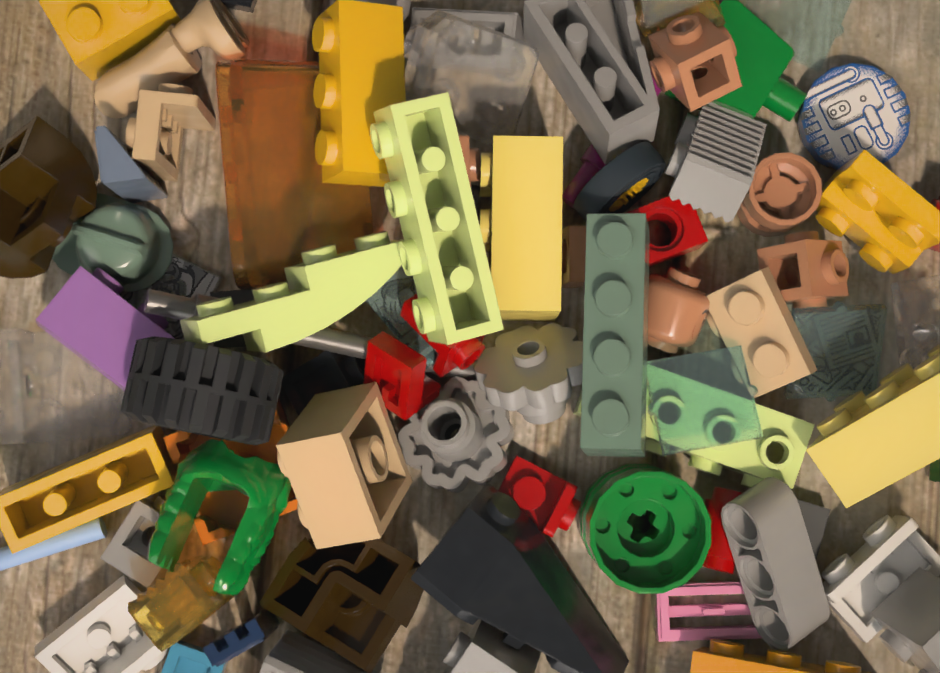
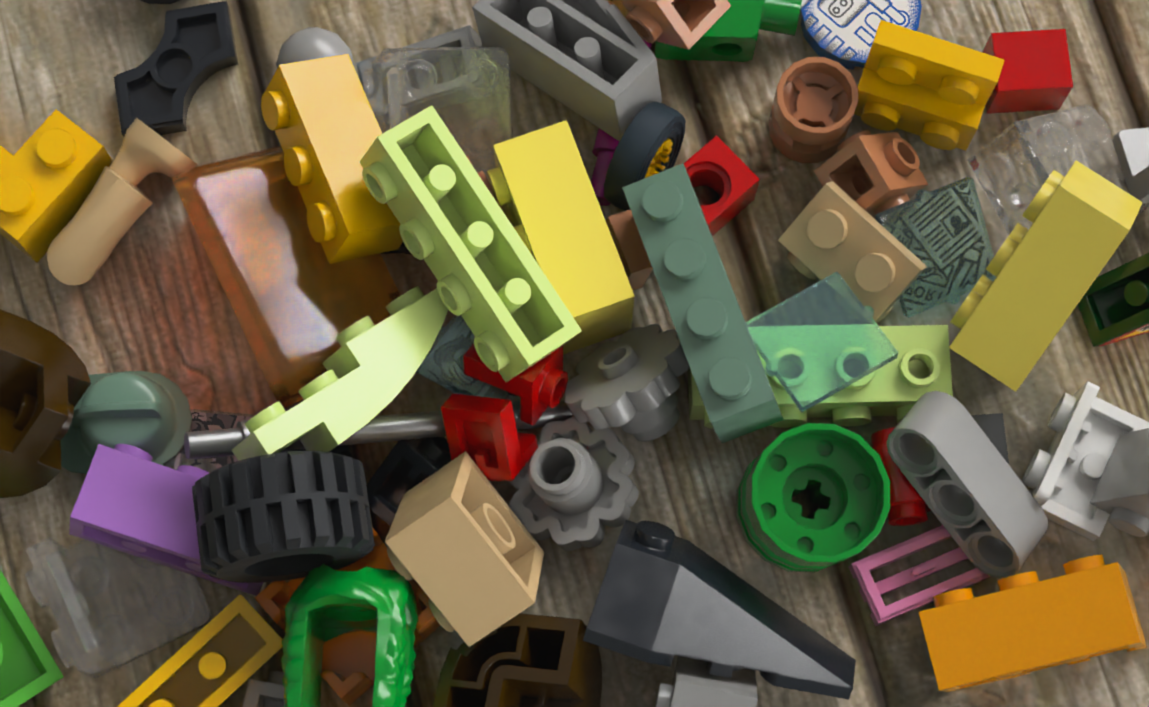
camera: 20 degrees left, 10 degrees down
sand blue slope [94,125,168,203] -> none
tan bracket [126,83,216,182] -> none
red bracket [498,455,582,538] -> none
nougat head [648,267,710,354] -> none
light grey brick [665,102,767,223] -> none

